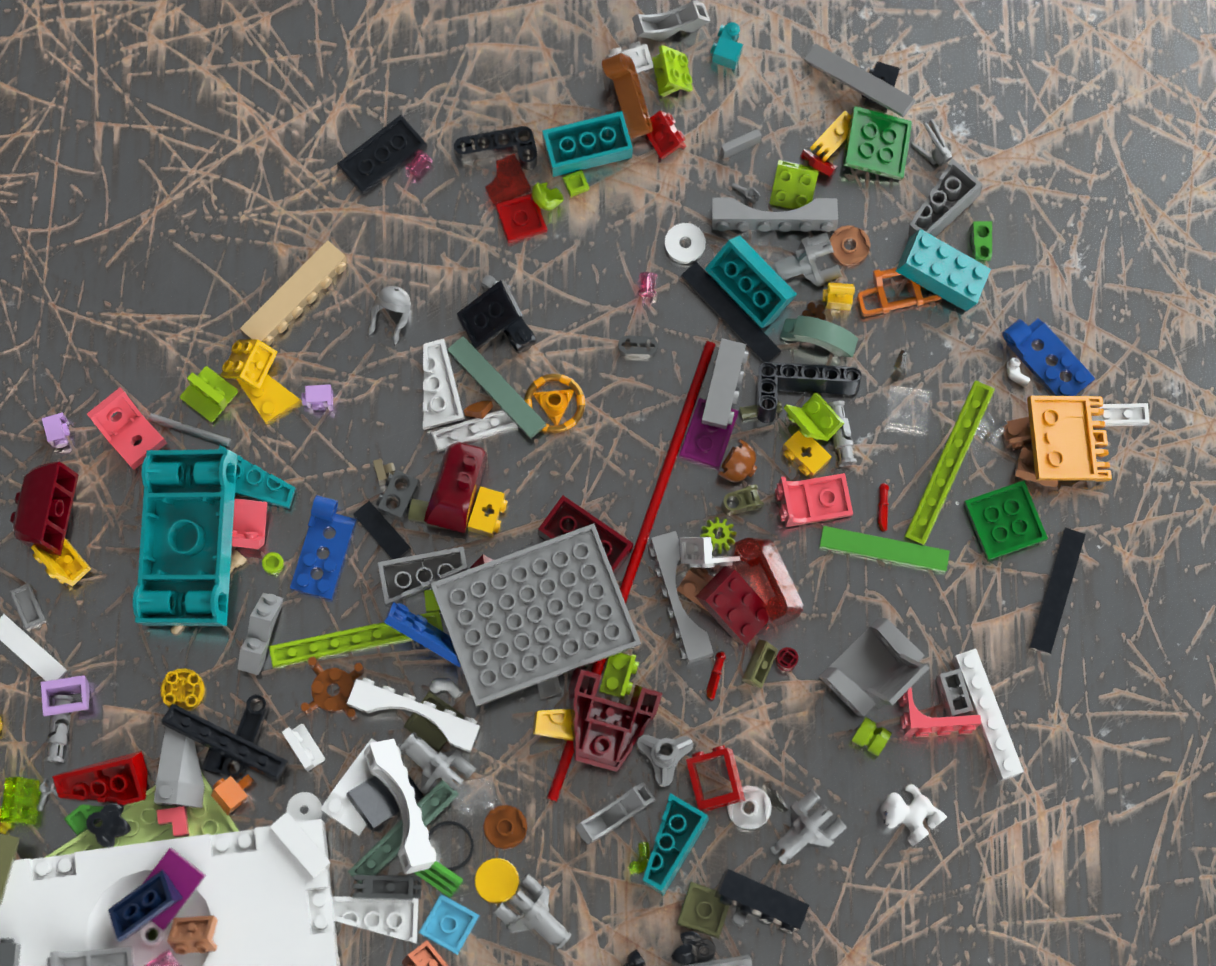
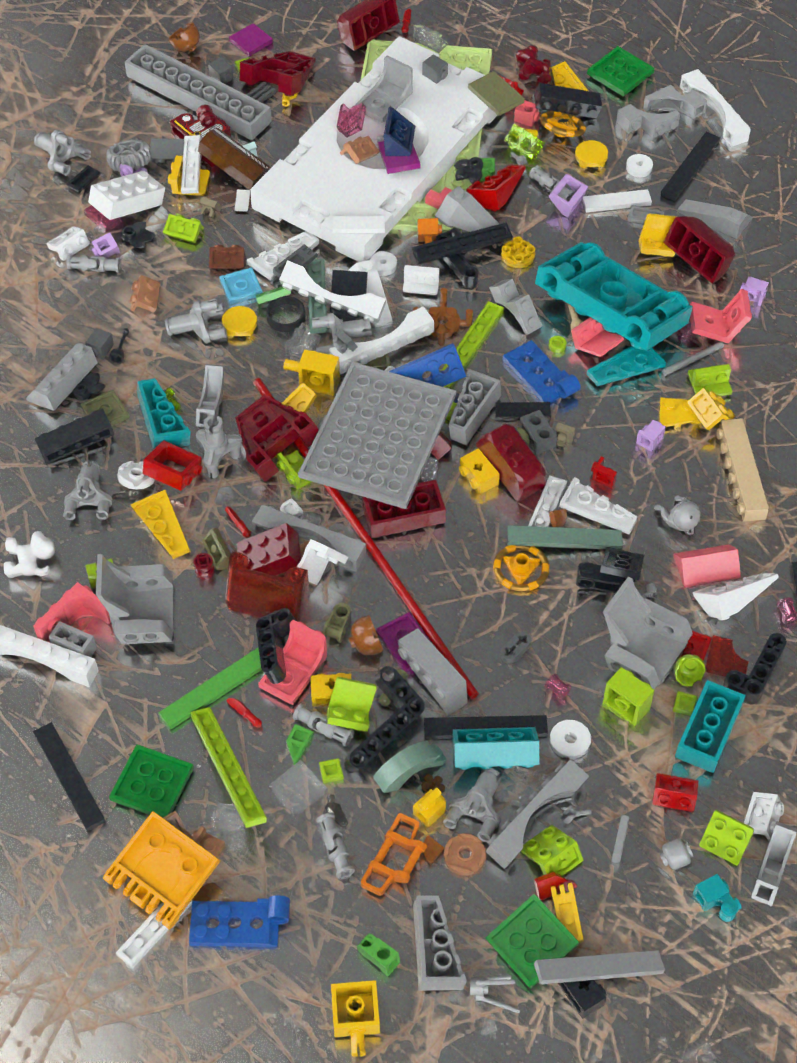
camera: 135 degrees right, 20 degrees down
dark orange tile [483,805,527,850] -> none
dark orange beam [602,53,653,139] -> none
lime gear [700,517,737,554] -> none
brick [896,229,991,311] -> none
white arm [1006,357,1030,388] -> none
none -> yellow wing [130,490,191,559]
none -> black beam [256,608,296,684]
none -> white tile [280,498,303,517]
none -> yellow brick [283,349,340,396]
none -> bright green tile [286,724,314,766]
none -> light grey piece [317,812,355,879]
none -> lime tile [319,758,344,784]
none -> yellow brick [331,980,380,1057]
none -> dark grey tile [334,330,358,354]
none -> dark orange tile [423,835,444,866]
none -> red bracket [591,456,617,488]
none -> light grey piece [603,577,693,689]
none -> lime brick [603,667,654,726]
none -> light grey head [660,838,694,870]
none -> coral slope [673,544,741,587]
none -> white wedge [693,572,779,620]

